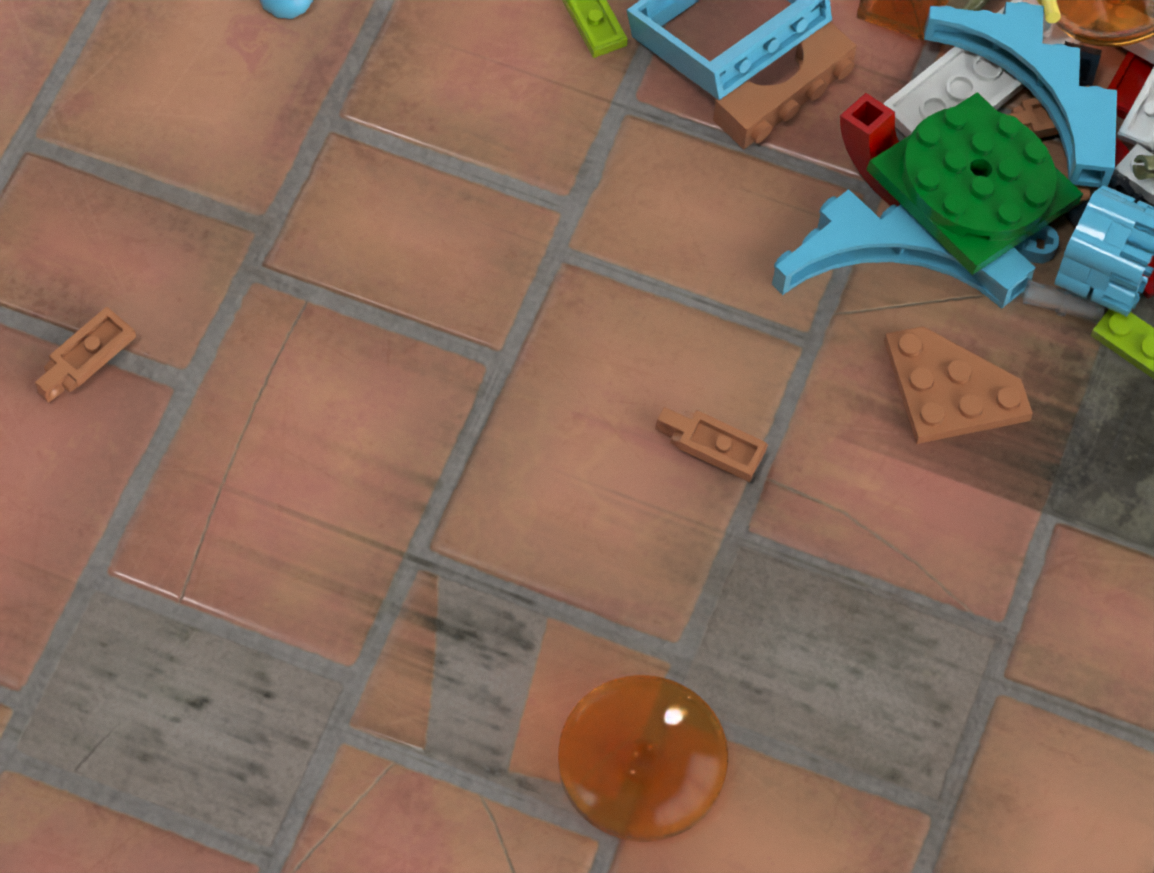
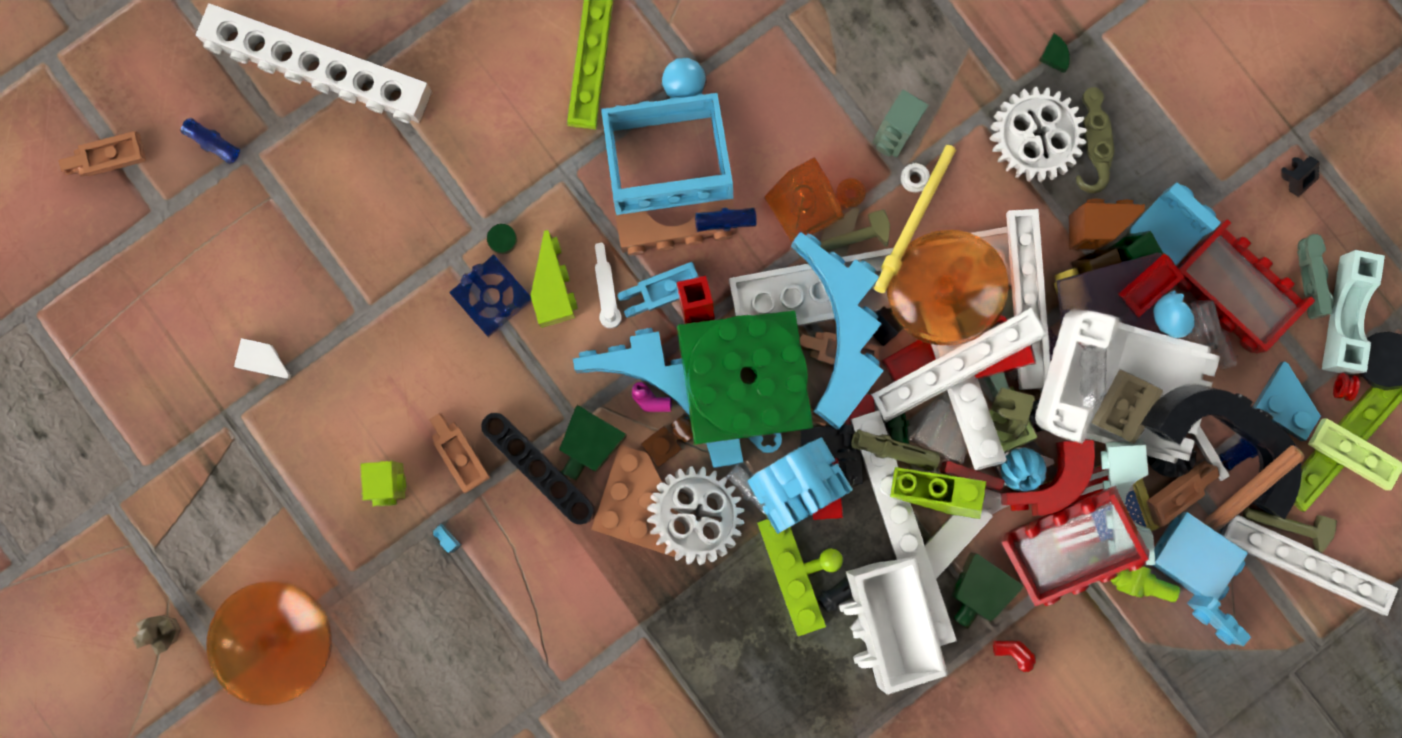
camera: 30 degrees right, 20 degrees up
none -> dark tan rock [132,615,181,655]
none -> clear blue pin [180,117,240,164]
none -> white brick [196,4,432,123]
none -> white tile [234,338,291,379]
none -> lime brick [360,461,406,506]
none -> medium azure tile [433,524,461,553]
none -> clear blue piece [449,254,532,337]
none -> black beam [481,413,595,525]
none -> dark green tile [487,224,517,254]
none -> lime slope [531,230,578,328]
none -> dark green torso [559,405,627,481]
none -> white piece [595,243,622,329]
none -> medium azure hinge [617,261,699,318]
none -> dark pink arm [631,382,672,412]
none -> reddish brown plate [641,414,693,467]
none -> white gear [647,466,745,565]
none -> clear blue pin [695,207,757,232]

